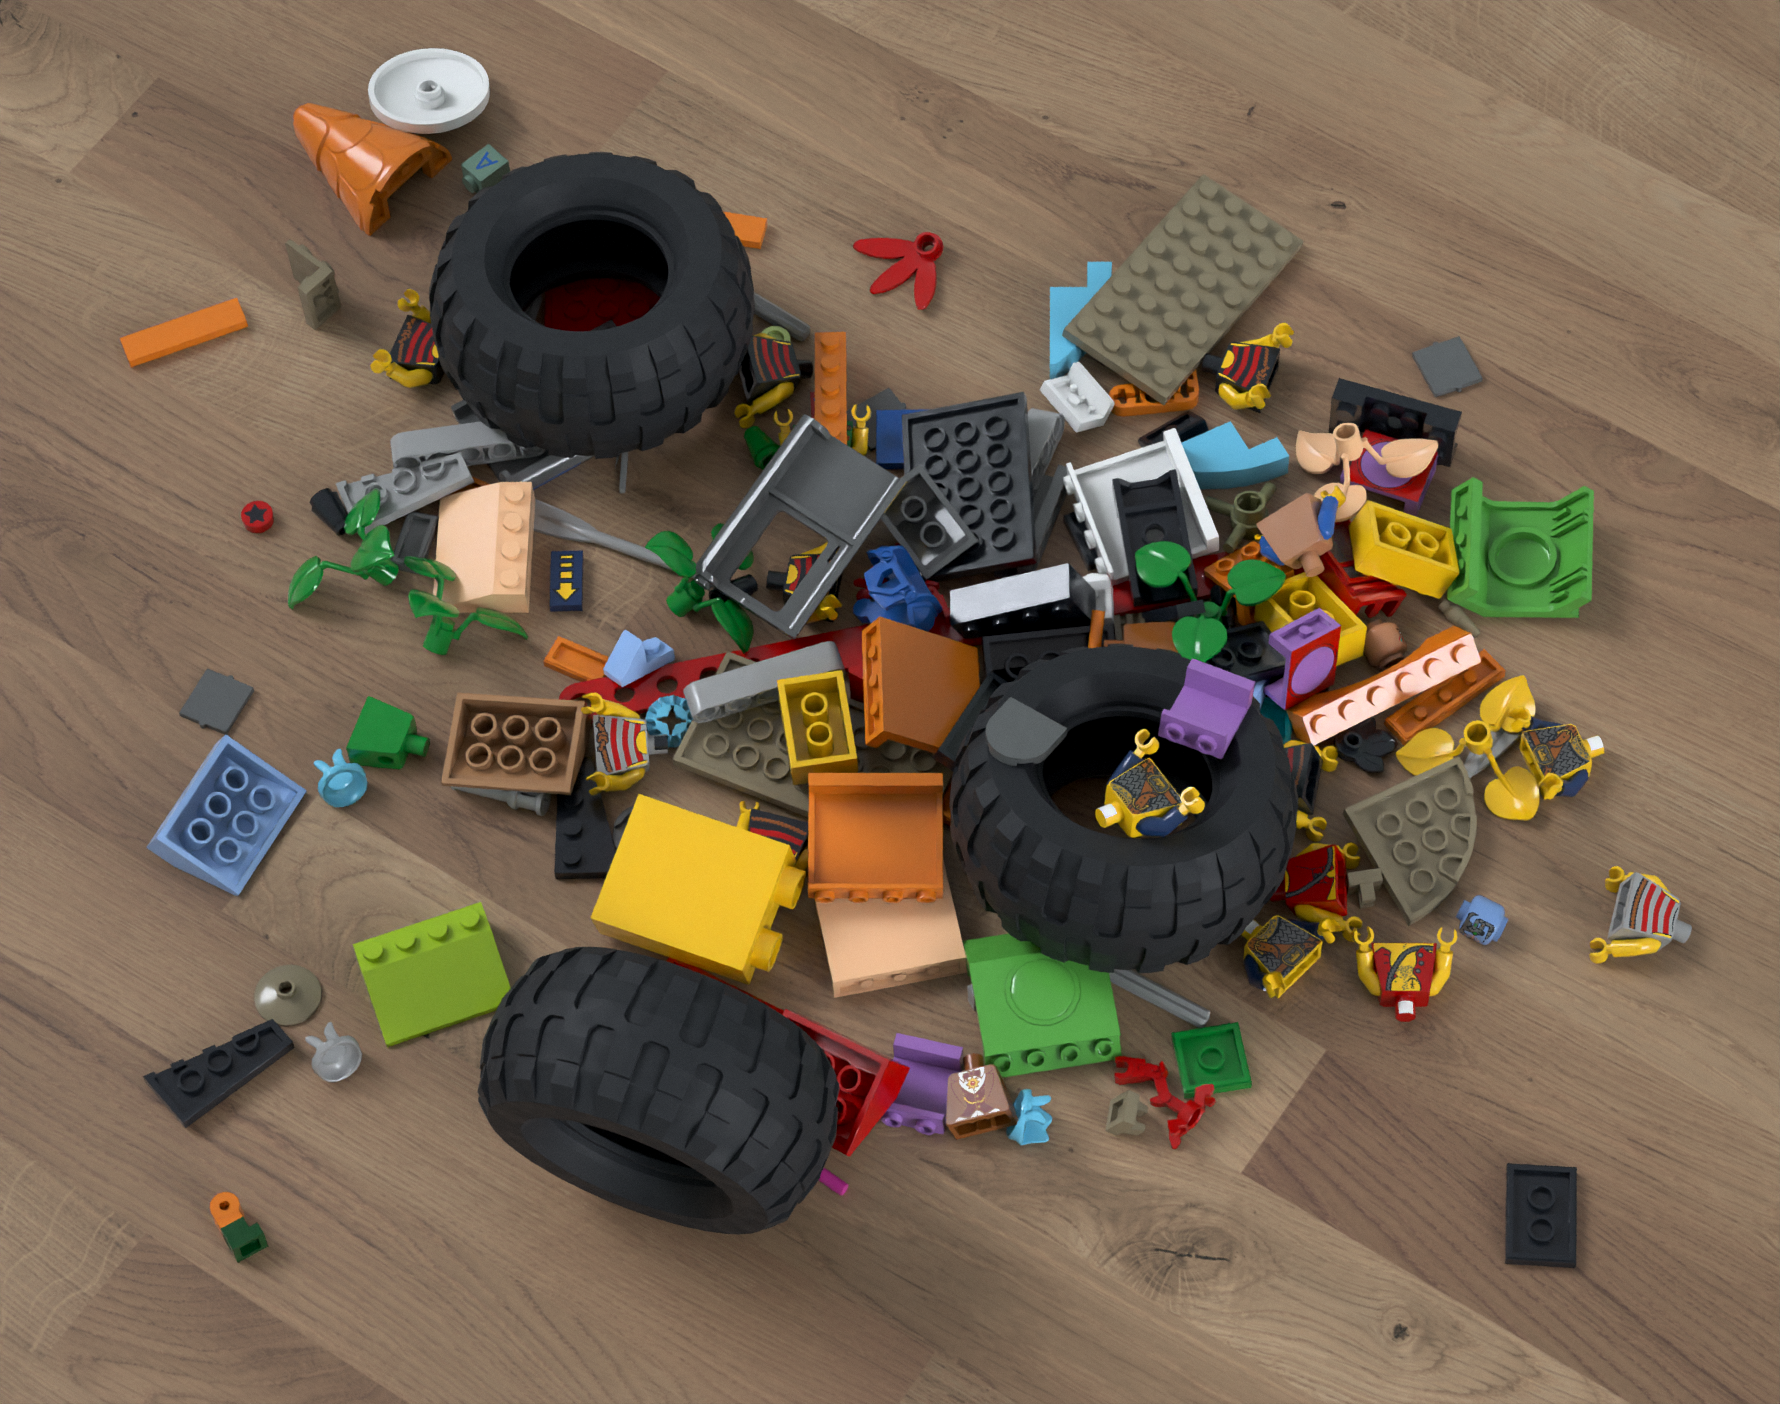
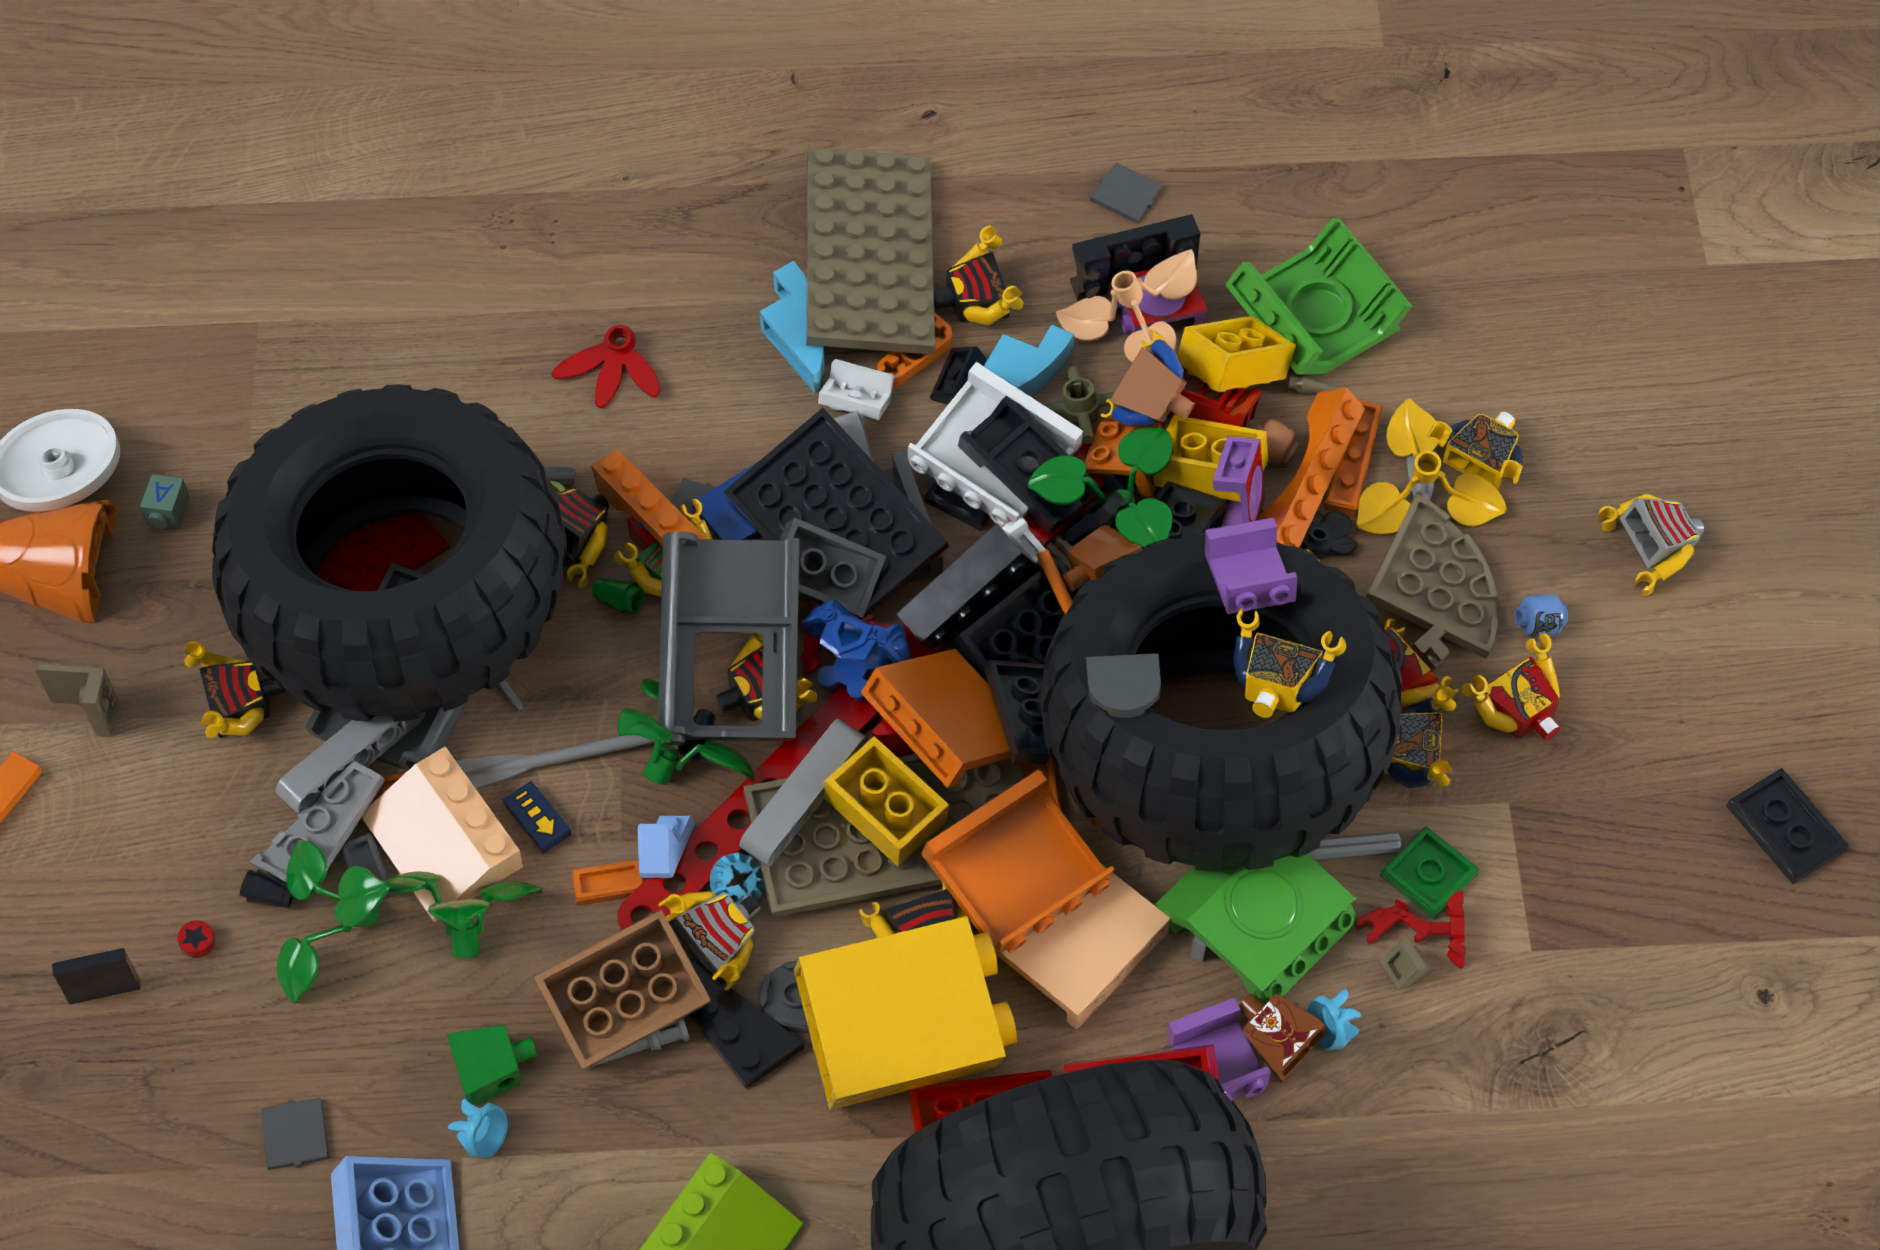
camera: 40 degrees left, 0 degrees up
none -> black tile [52,948,141,1004]

